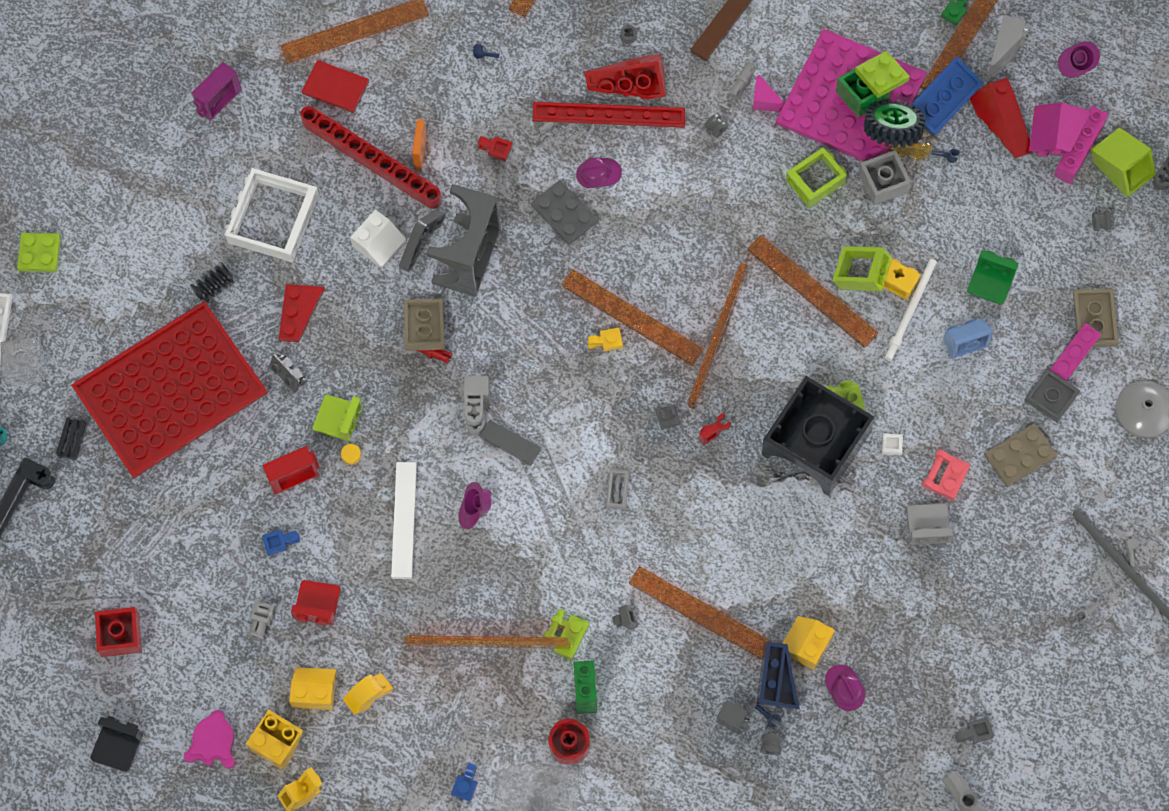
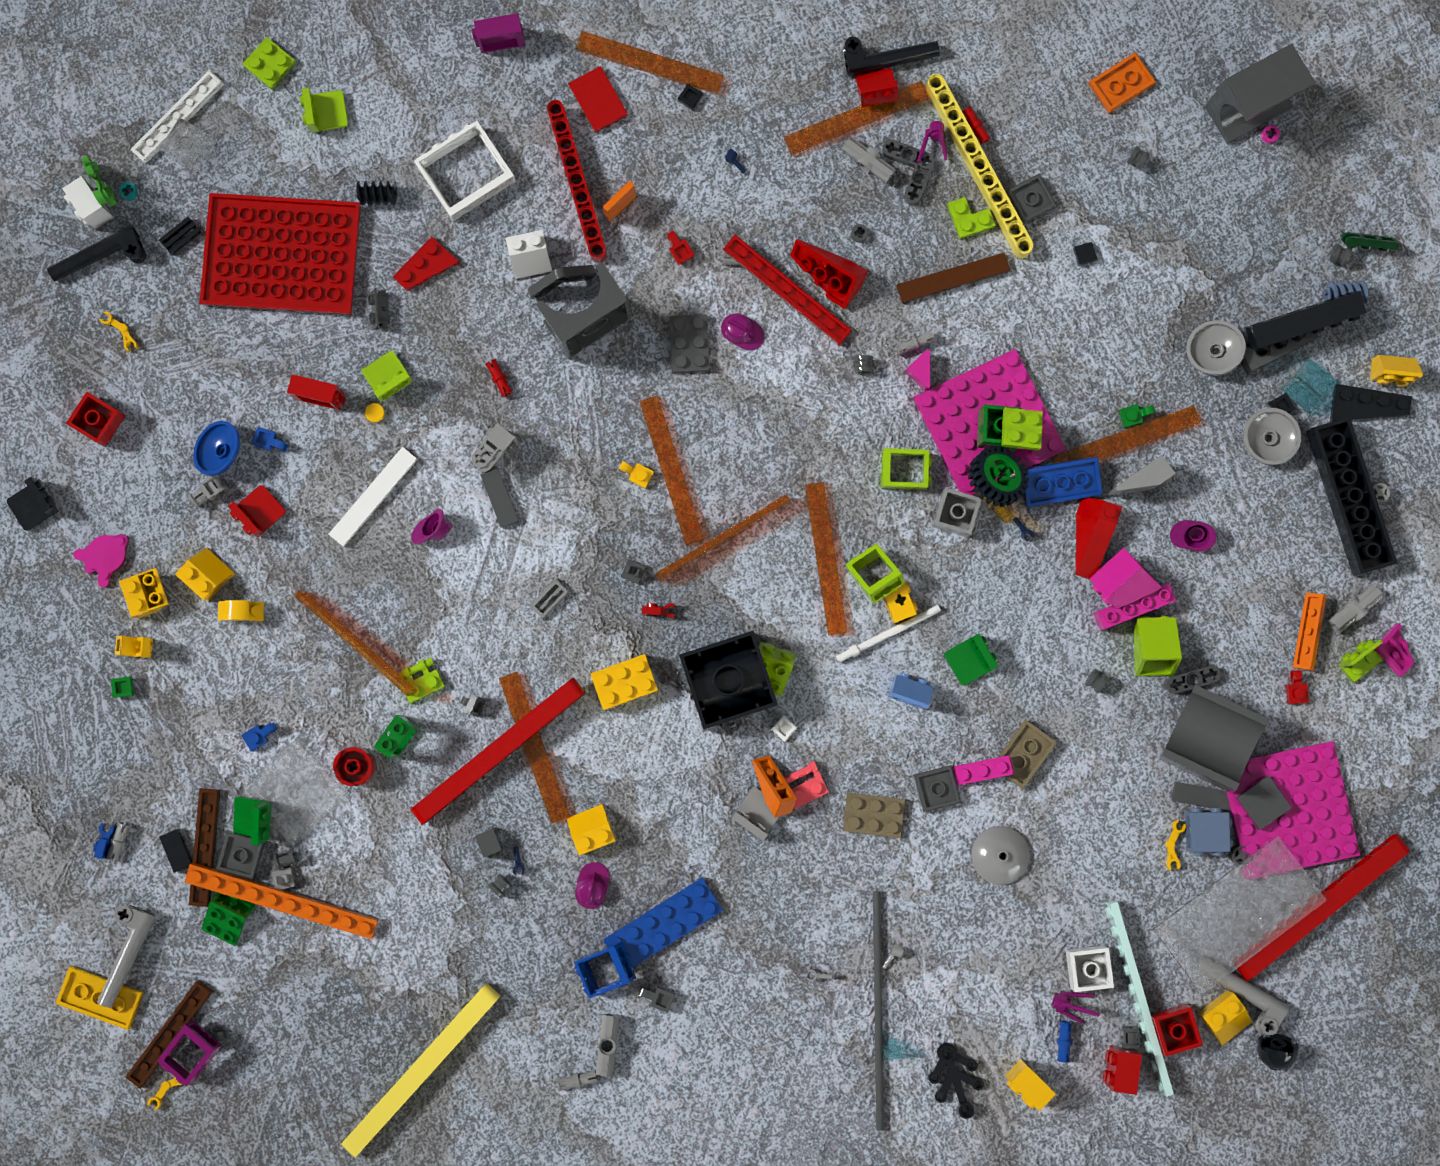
camera: 35 degrees right, 15 degrees up
dark tan plate [404,299,445,351] -> none
dark blue wedge [756,641,800,710] -> none
none -> yellow piece [99,312,139,353]
none -> blue dish [193,421,240,476]
none -> lime bracket [300,88,348,133]
none -> red beam [410,677,586,825]
none -> blue window [574,942,636,999]
none -> yellow brick [590,654,659,711]
none -> blue plate [603,877,723,968]
none -> black tile [677,84,703,111]
none -> orange slope [752,755,797,818]

